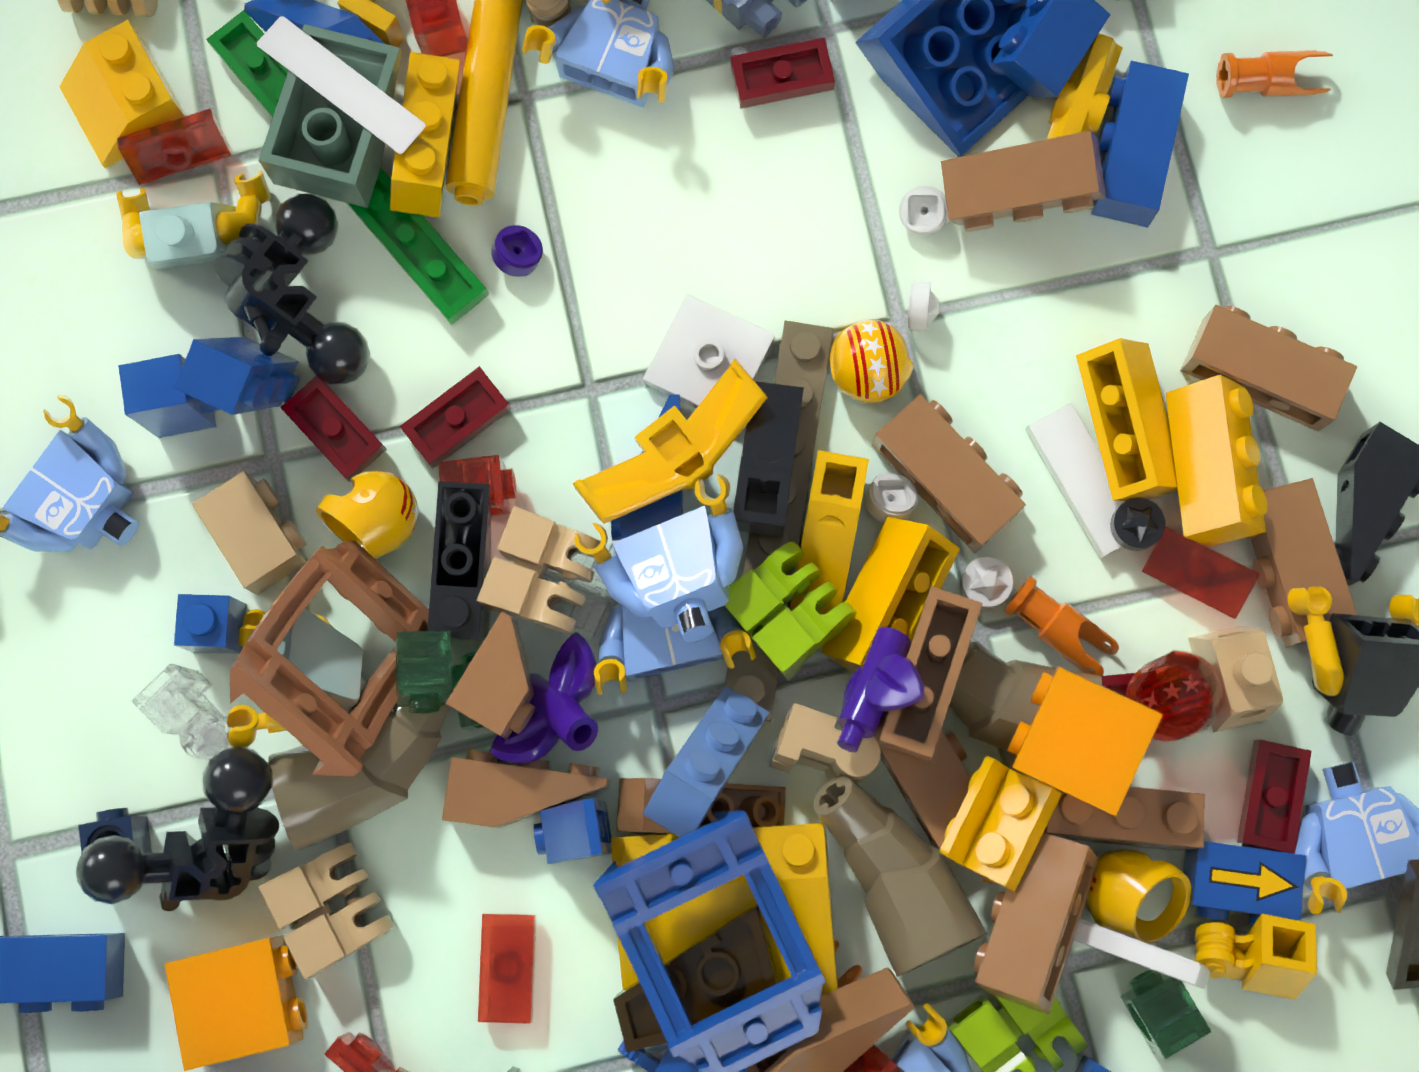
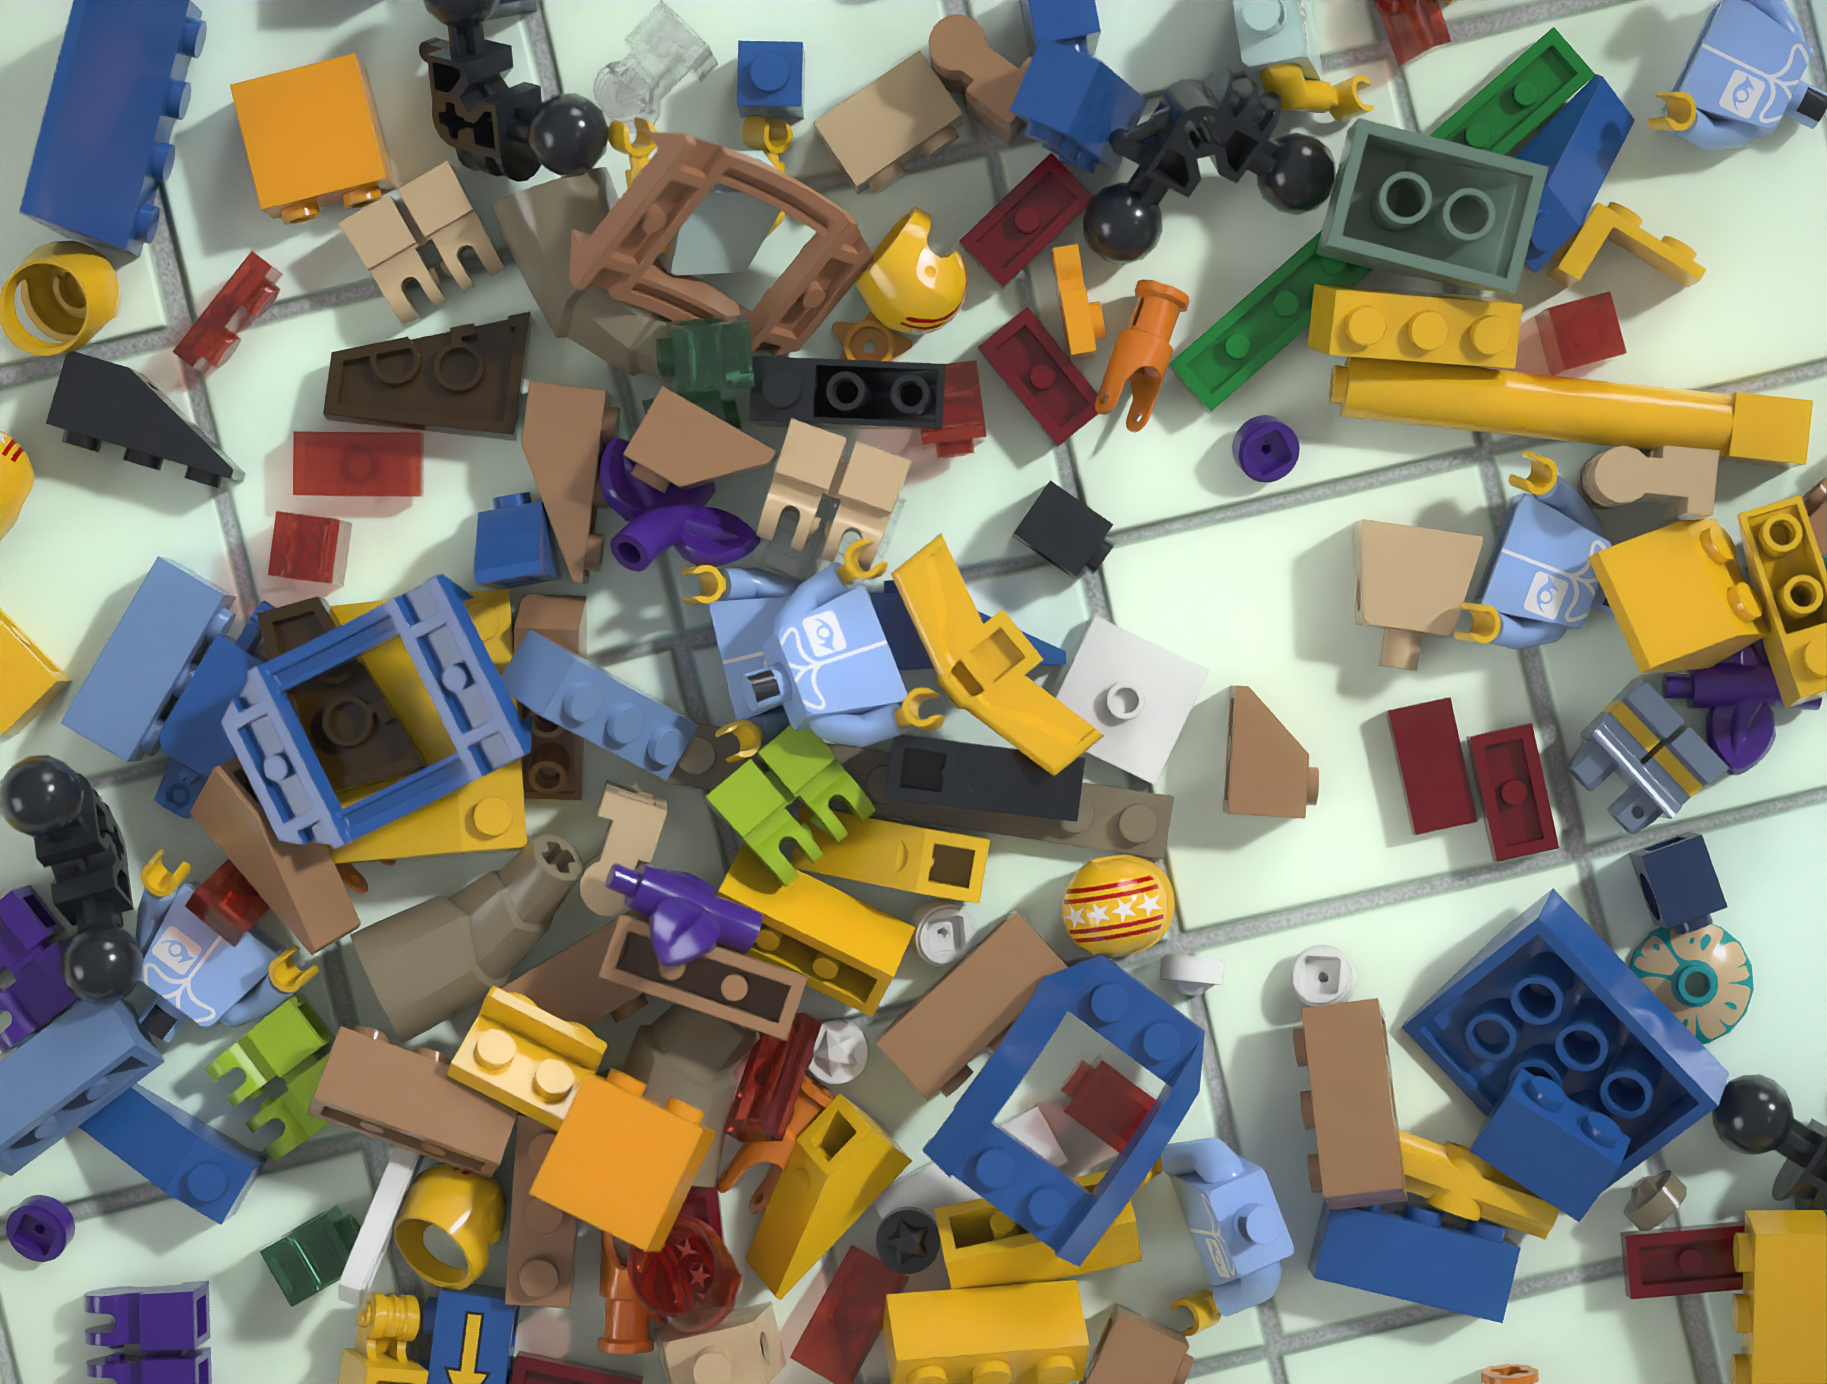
camera: 80 degrees right, 10 degrees up
white sticker [257,16,426,154] -> none
none -> clear red brick [268,511,352,586]
none -> dark brown wing [323,312,532,441]
none -> orange piece [598,1229,657,1354]
none -> clear red plate [723,1012,822,1142]
none -> yellow slope [745,1094,912,1300]
none -> light orange plate [832,311,913,361]
none -> blue wedge [922,954,1205,1266]
none -> medium nougat legs [929,14,1032,146]
none -> black brick [1012,480,1115,579]
none -> light orange plate [1051,244,1106,360]
none -> clear red brick [1060,1054,1157,1153]
none -> orange piece [1095,279,1190,433]
none -> light blue torso [1138,1138,1295,1336]
none -> medium nougat slope [1223,685,1319,819]
none -> tan torso [1353,519,1483,671]
none -> dark red tile [1385,697,1478,835]

